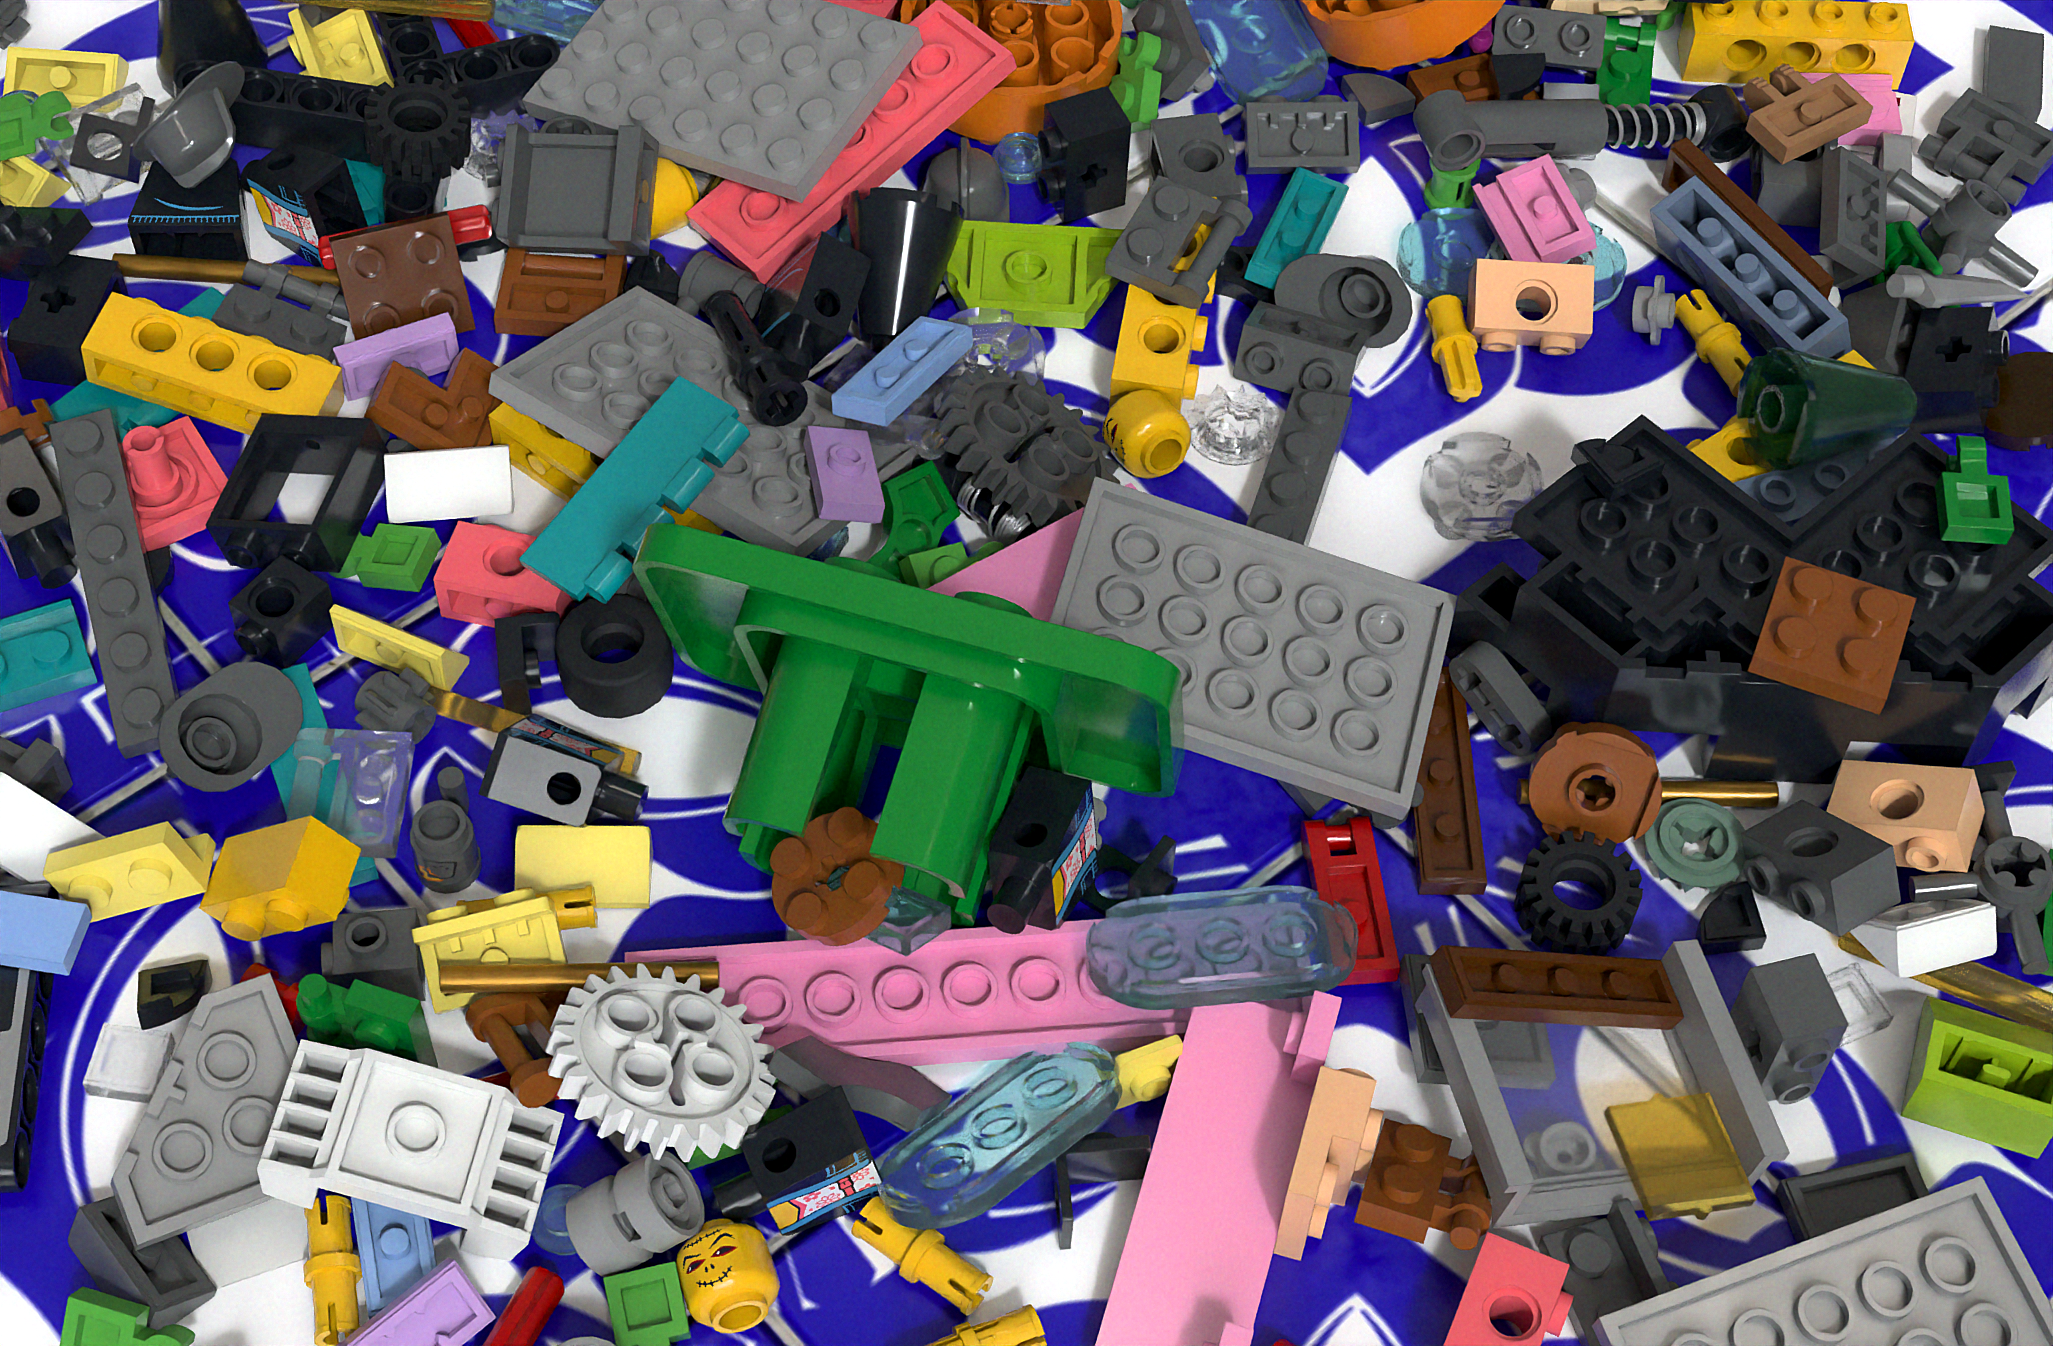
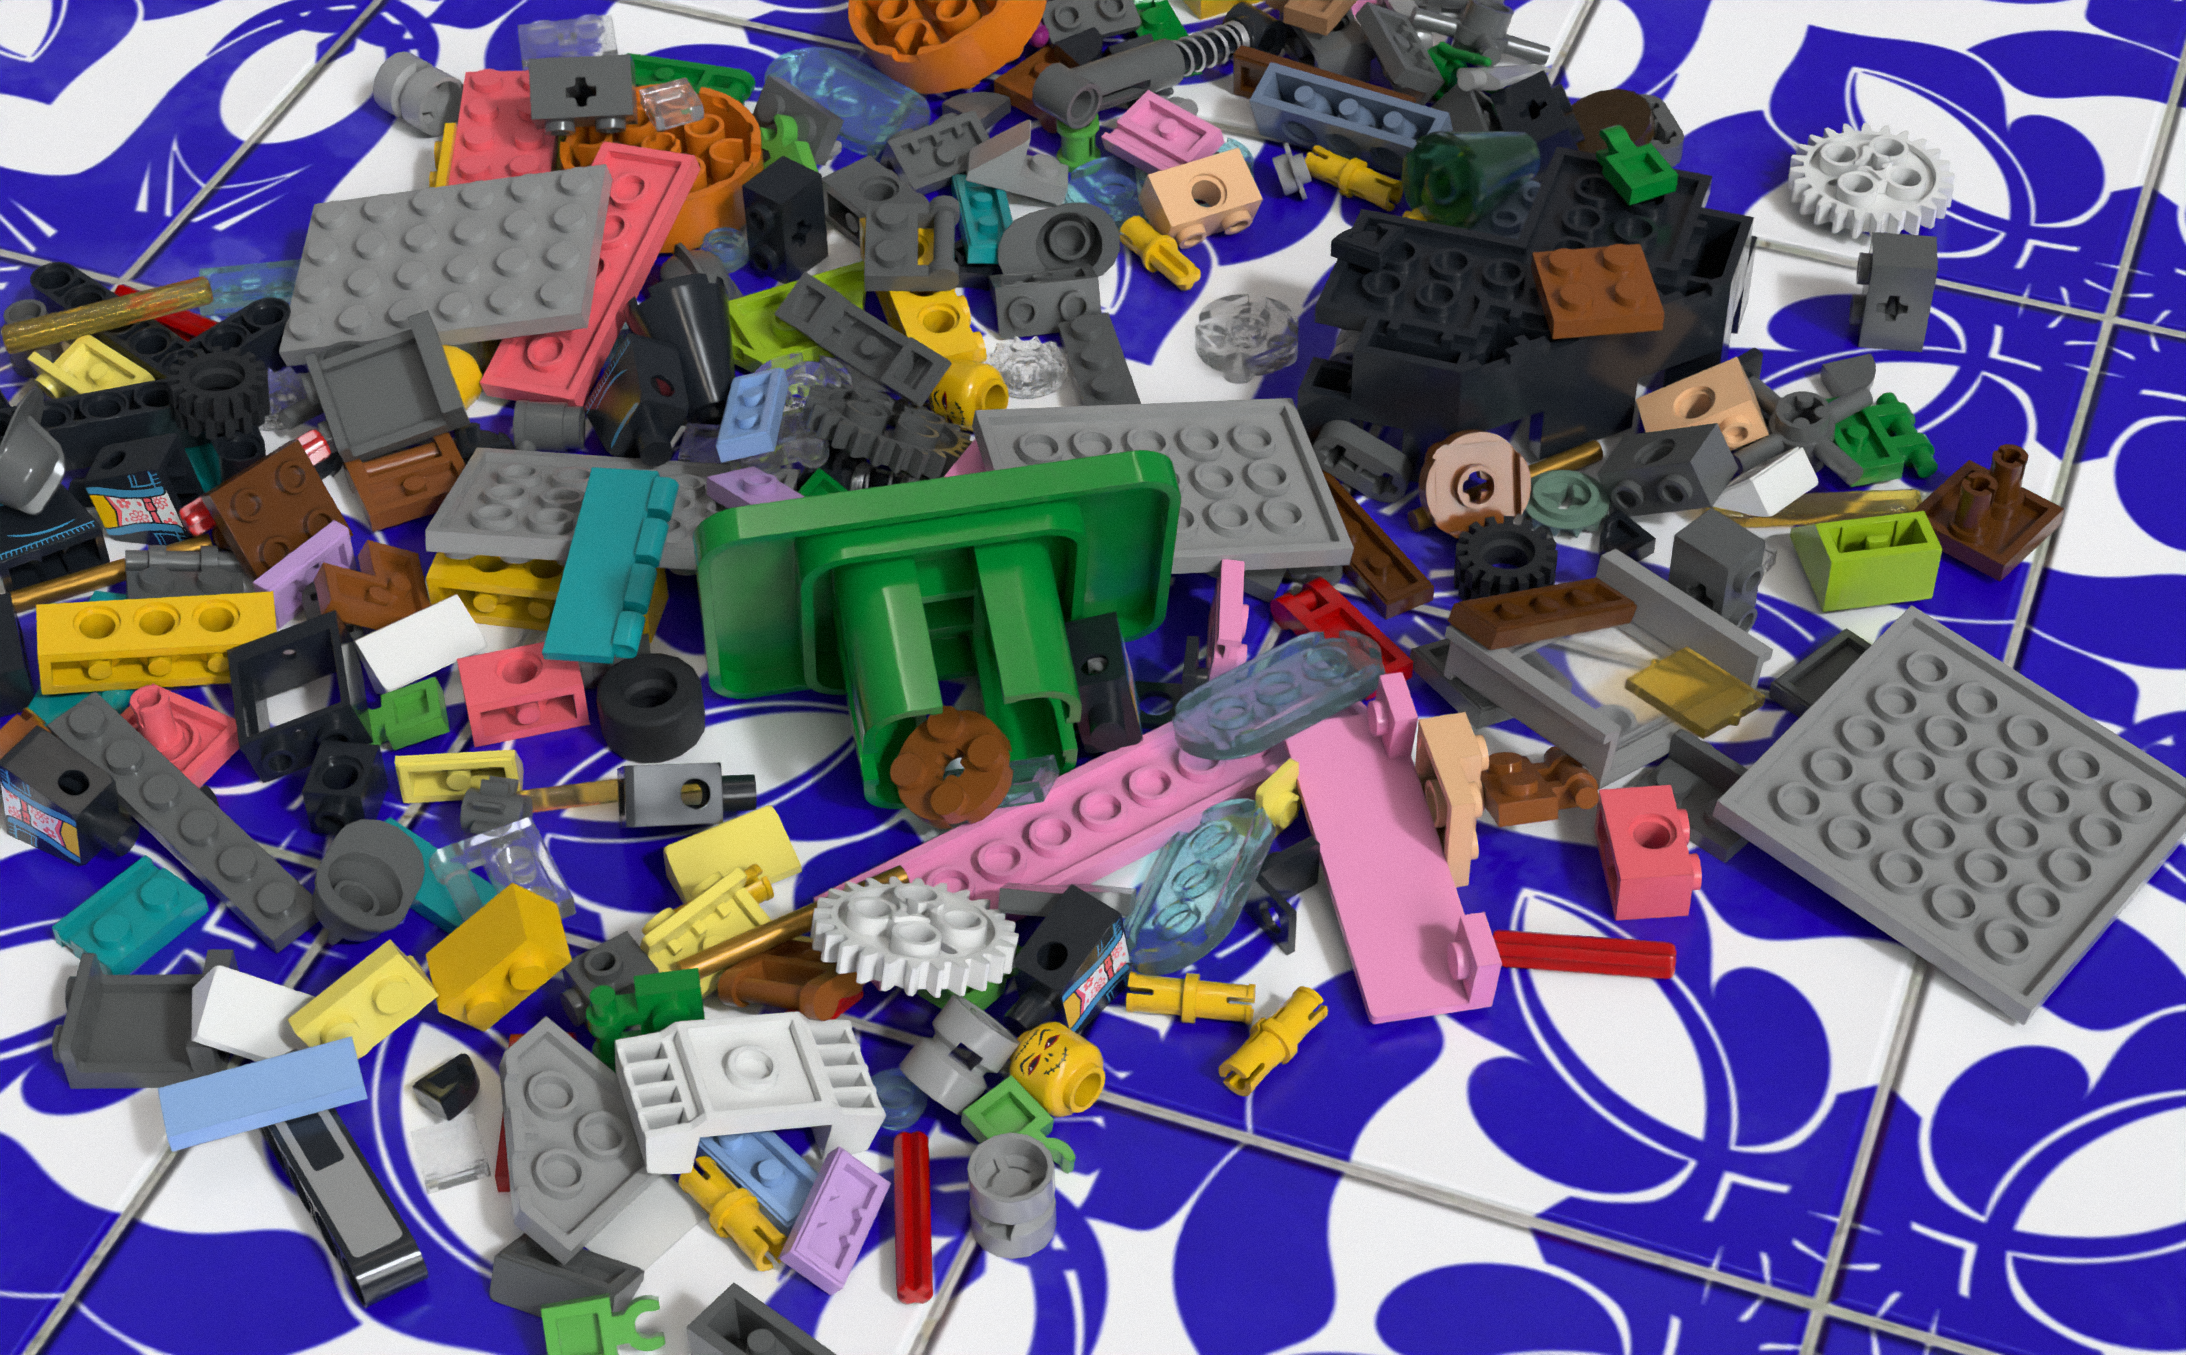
camera: 25 degrees left, 10 degrees down
dark grey piece [410,766,482,894] -> none
black bracket [494,612,561,718] -> none
black pin [705,290,808,427] -> none
none -> dark grey slope [774,271,952,407]
none -> light grey slope [966,120,1068,205]
none -> bright pink plate [1206,559,1249,699]

